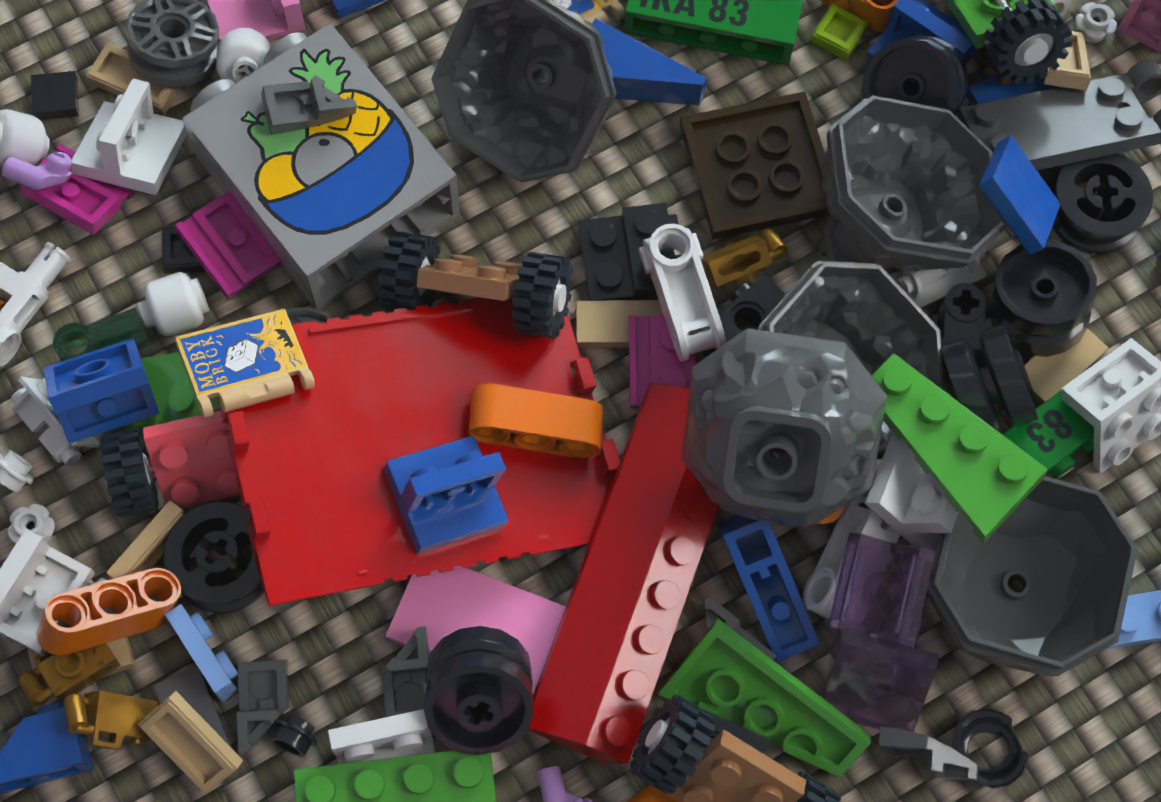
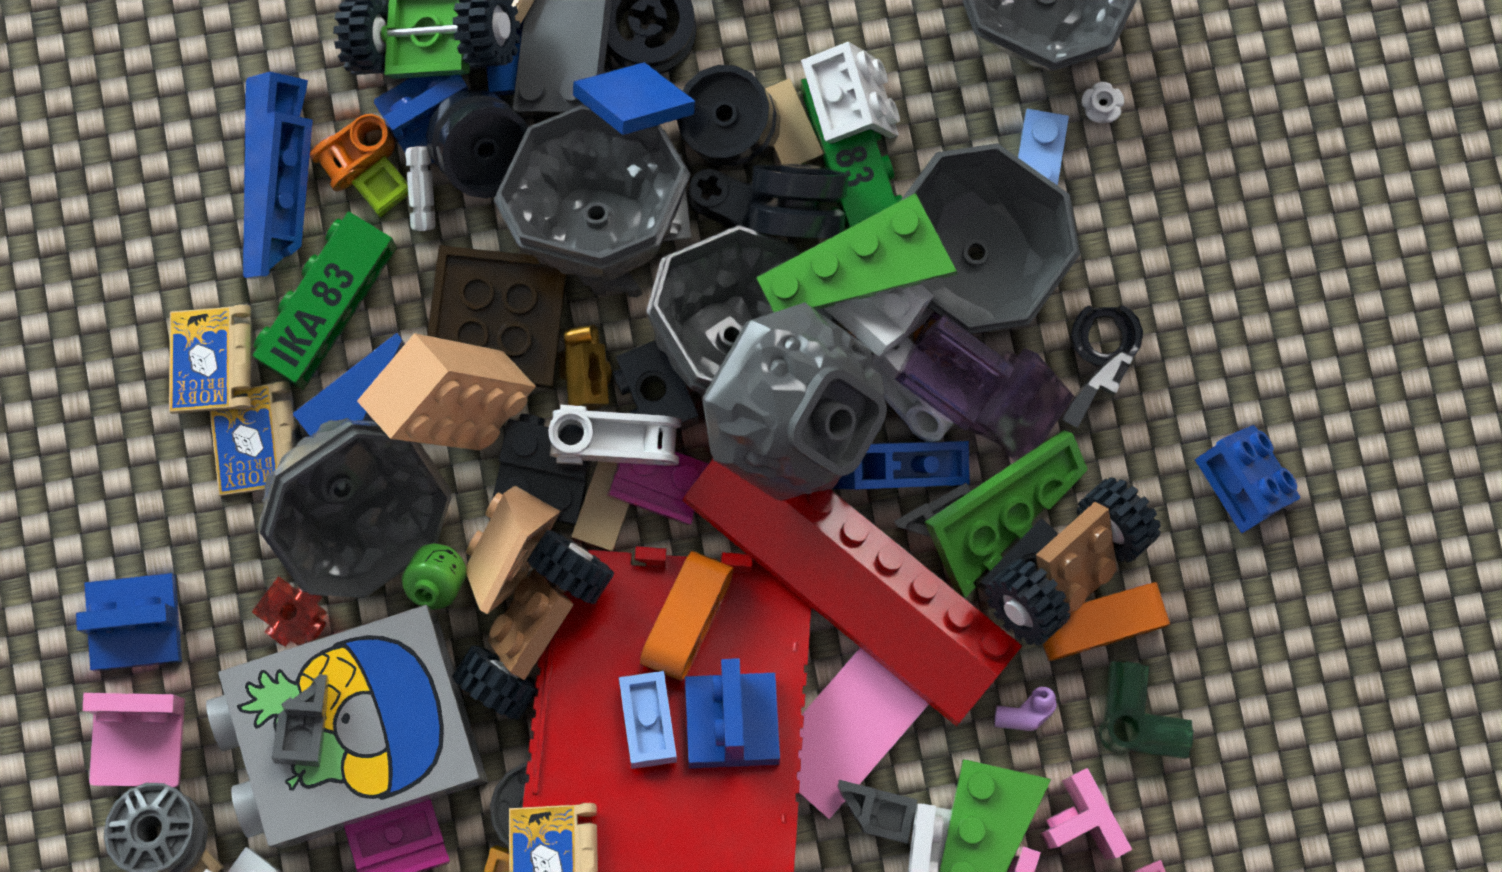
camera: 65 degrees left, 10 degrees up
white head [216,28,271,84] -> none
black wheel [424,626,534,755] -> none
none -> clear red brick [252,576,328,648]
none -> light nougat brick [357,333,536,451]
none -> bright green head [402,543,466,610]
none -> white axle [406,146,435,231]
none -> light nougat slope [466,486,561,614]
none -> light blue plate [619,671,677,769]

